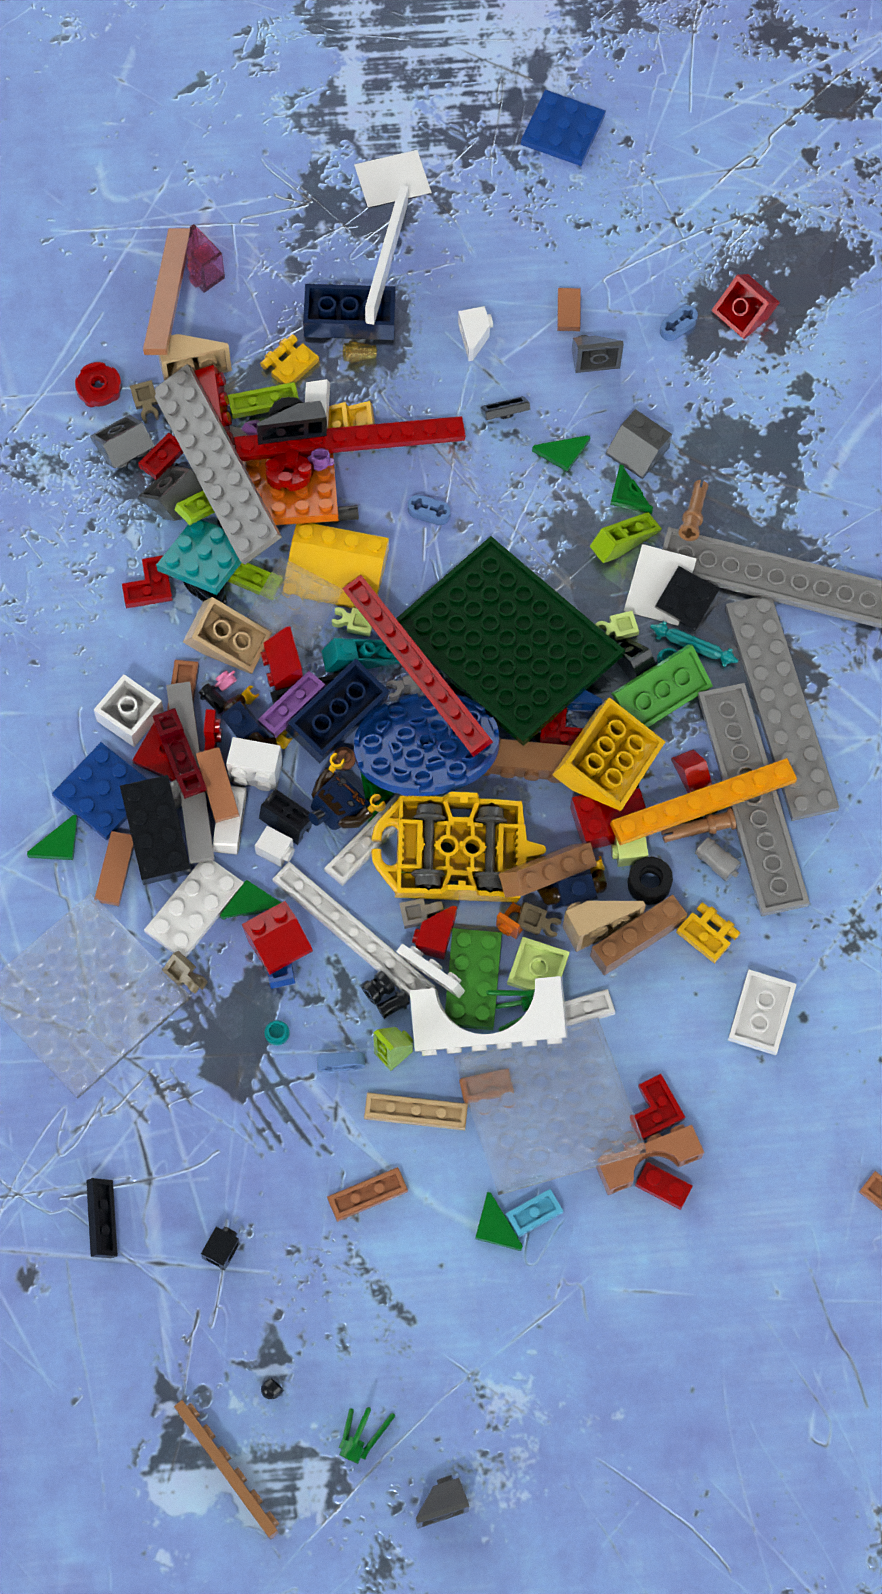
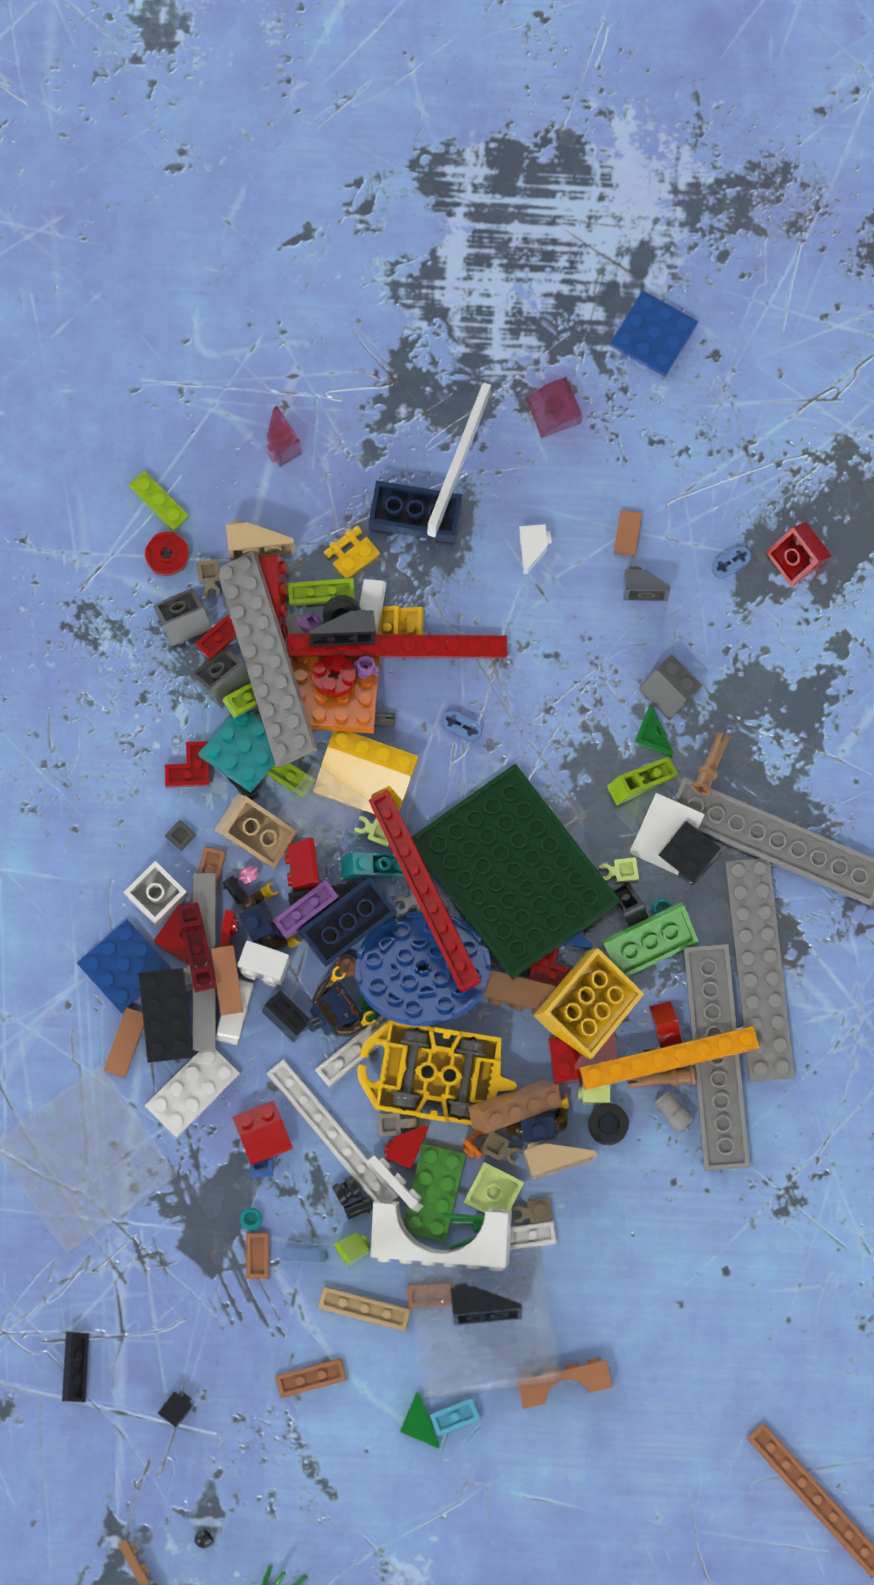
camera: 10 degrees right, 10 degrees up
green tile [27,815,78,860] -> none
nougat tile [143,228,191,355] -> none
dark tan plate [162,951,208,993] -> none
green tile [220,880,282,920] -> none
white brick [255,826,295,867] -> none
clear yellow cone [343,341,377,364] -> none
white sticker [354,150,432,207] -> none
black plate [480,396,531,420] -> none
green tile [532,435,591,472] -> none
medium nougat brick [590,895,687,976] -> none
red plate [628,1074,686,1142] -> none
red plate [635,1162,693,1210] -> none
teal wheel [650,621,739,667] -> none
yellow plate [676,902,741,964] -> none
white plate [728,969,797,1055] -> none
none -> lime plate [129,470,190,532]
none -> dark grey tile [165,820,196,852]
none -> nougat tile [246,1233,269,1279]
none -> black slope [450,1283,522,1326]
none -> dark tan plate [512,1198,553,1224]
none -> clear pink slope [525,377,582,438]

